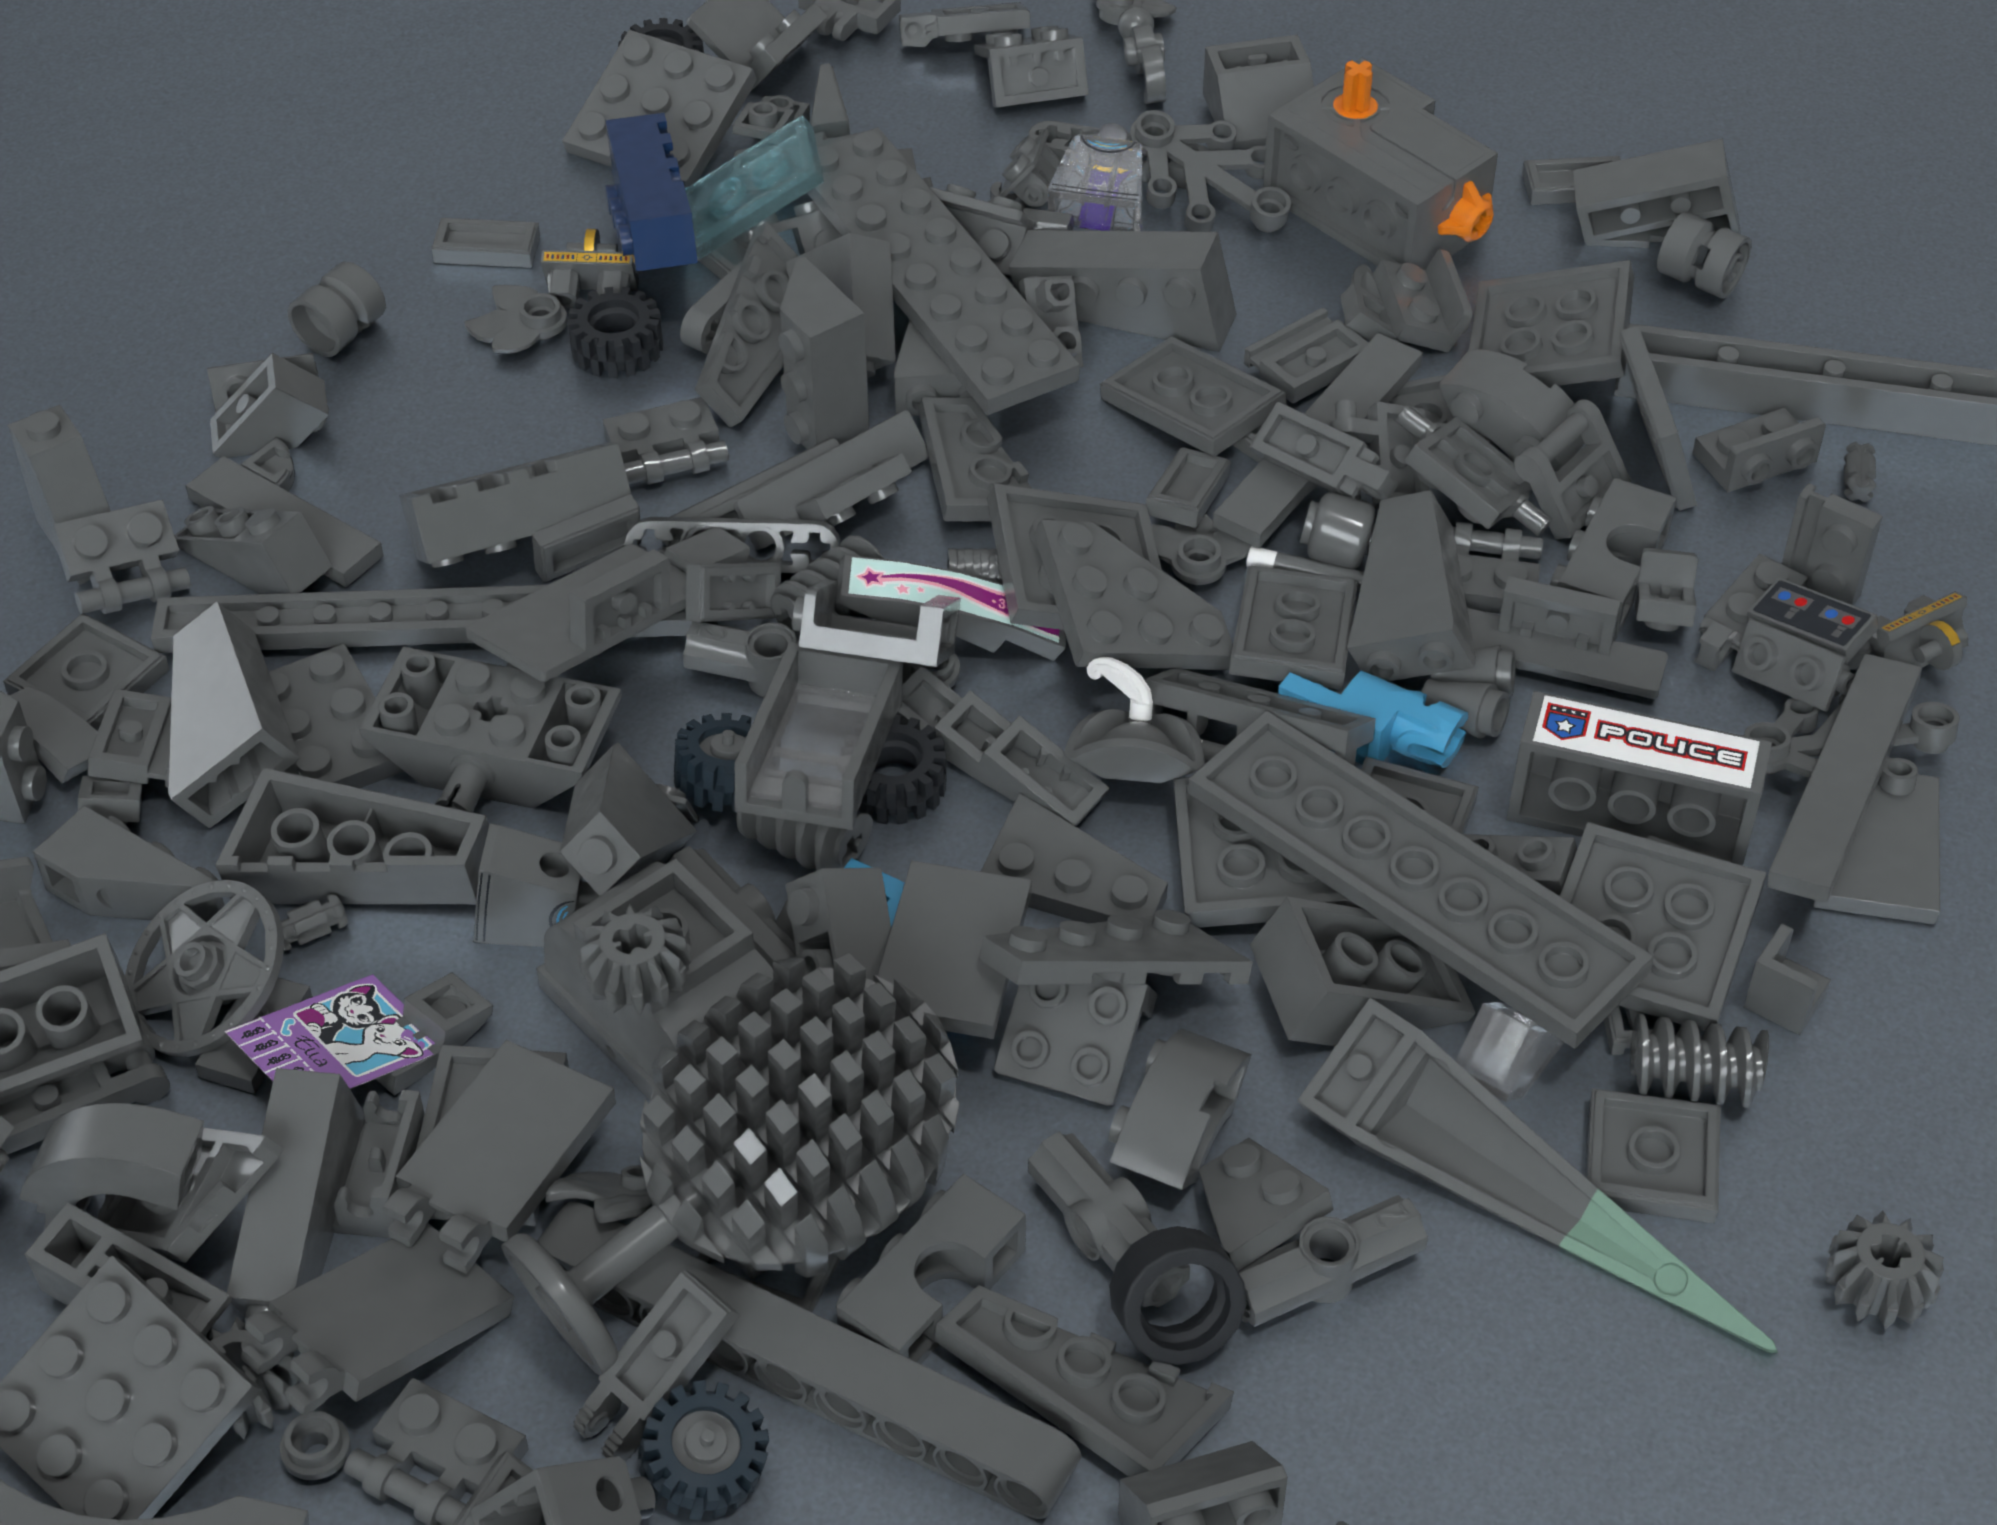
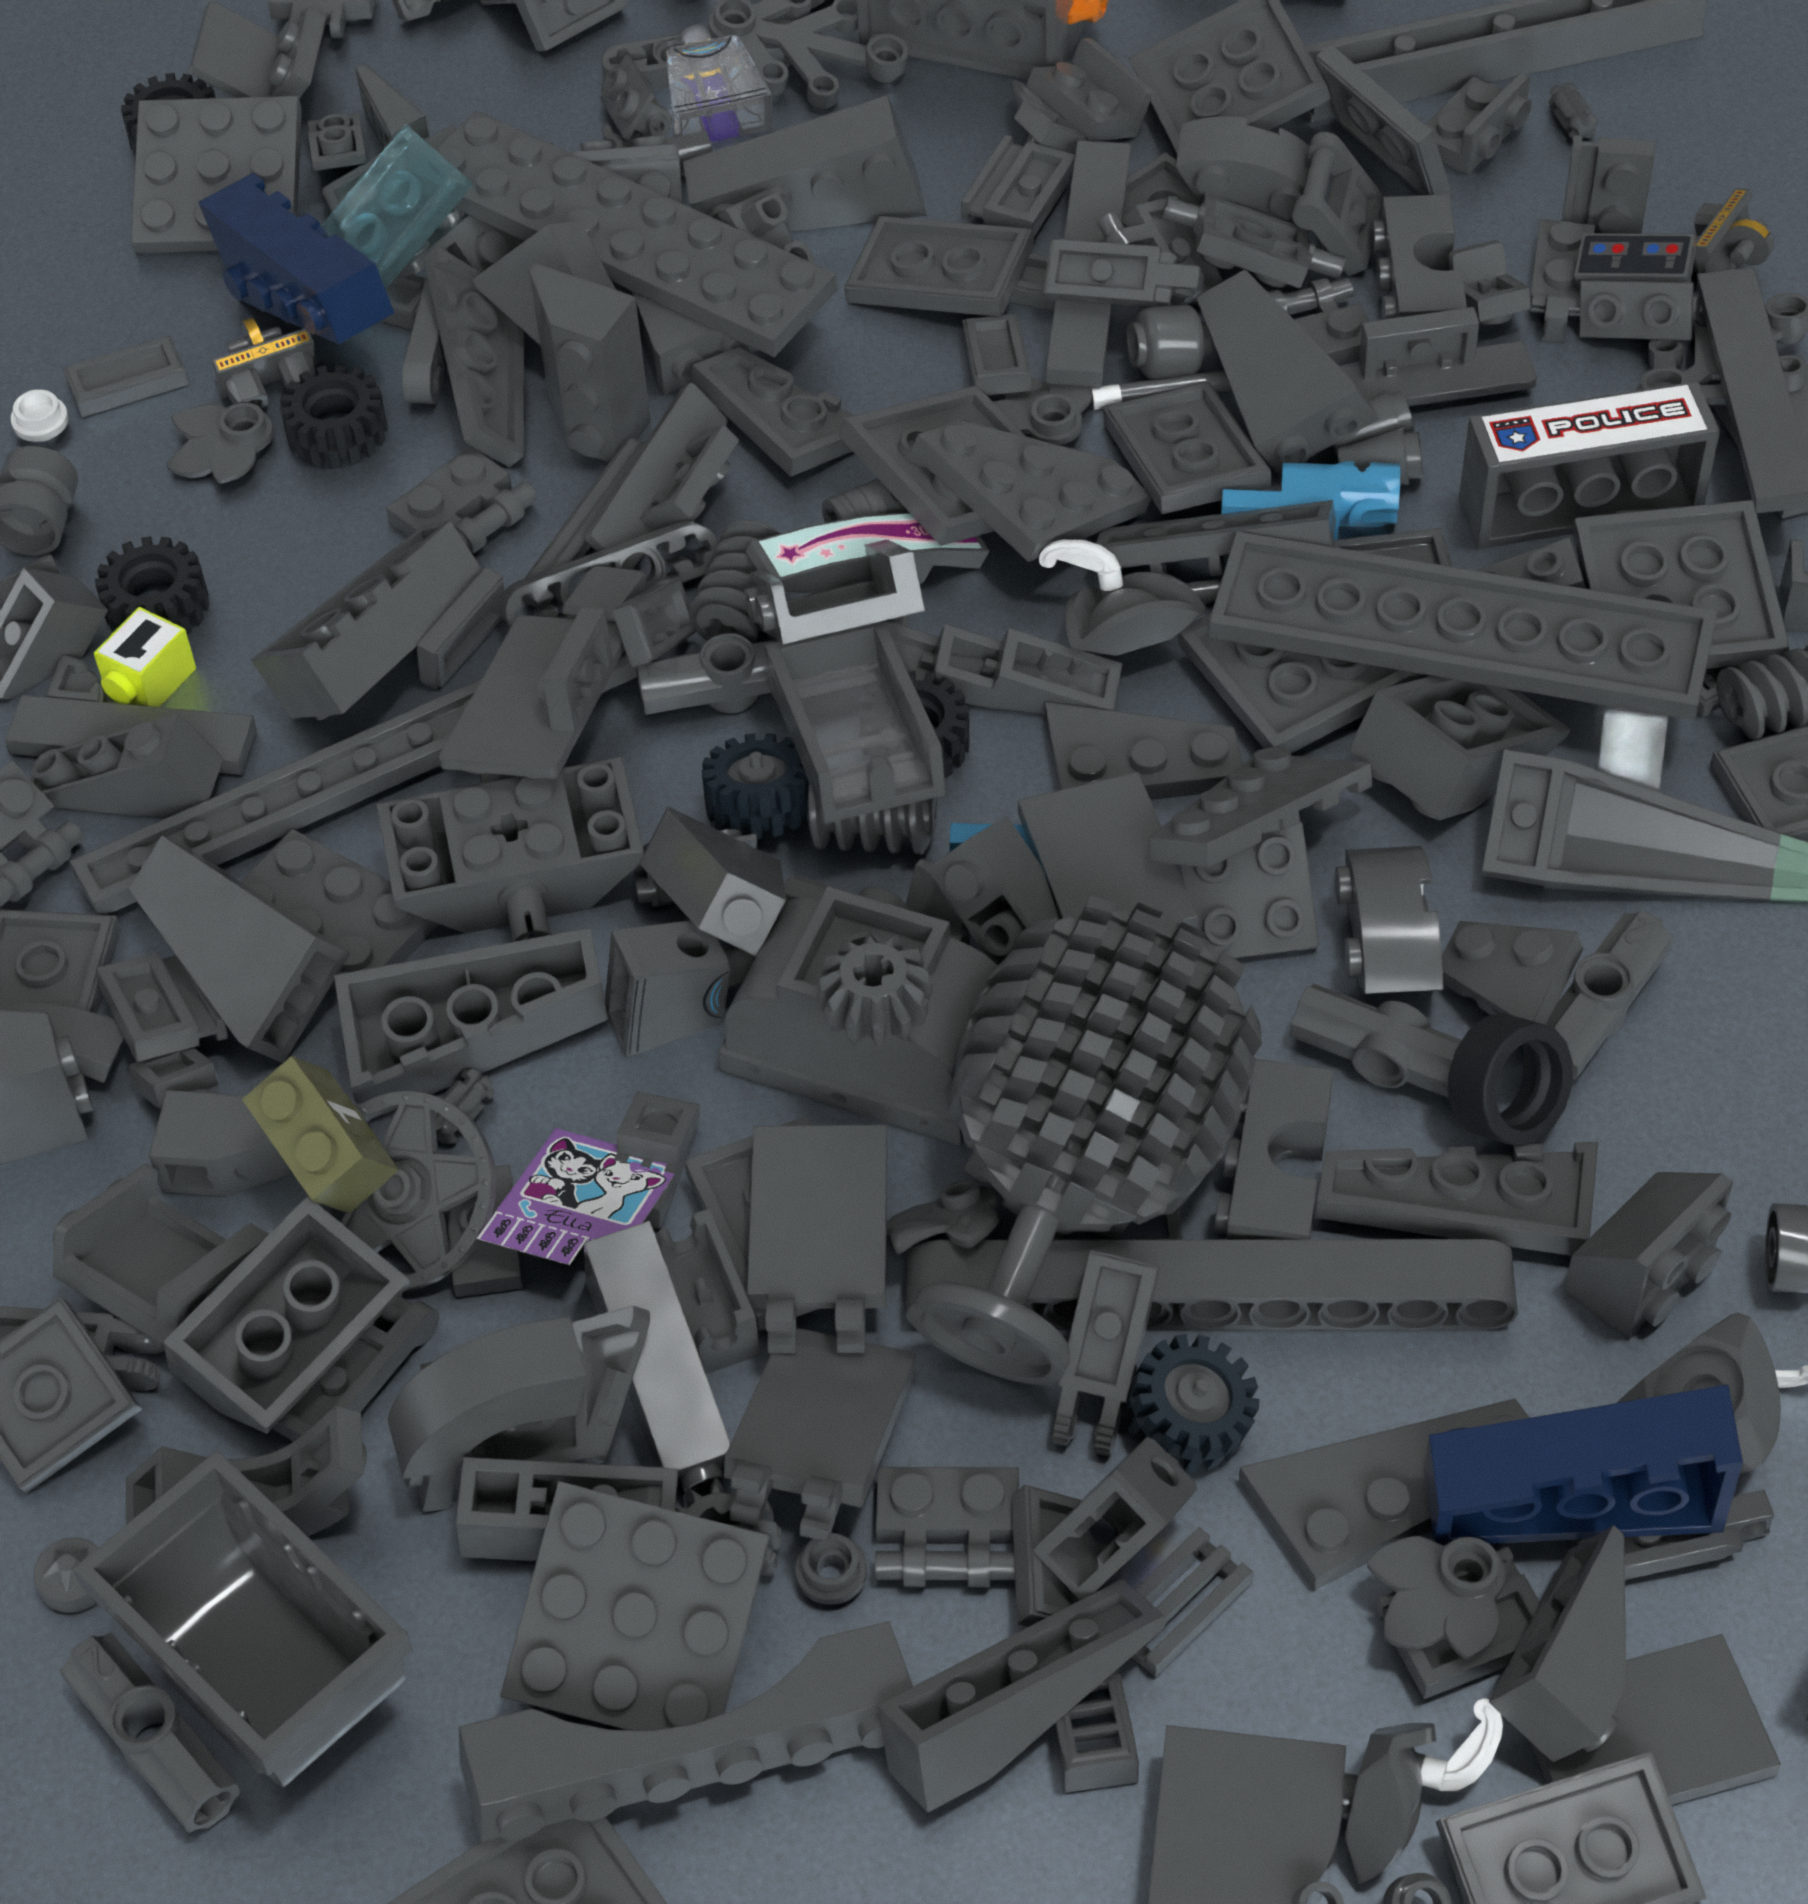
camera: 25 degrees left, 5 degrees up
none -> white plate [11,390,69,442]
none -> neon yellow brick [94,607,196,707]
none -> black tyre [95,536,209,635]
none -> olive brick [242,1055,399,1213]

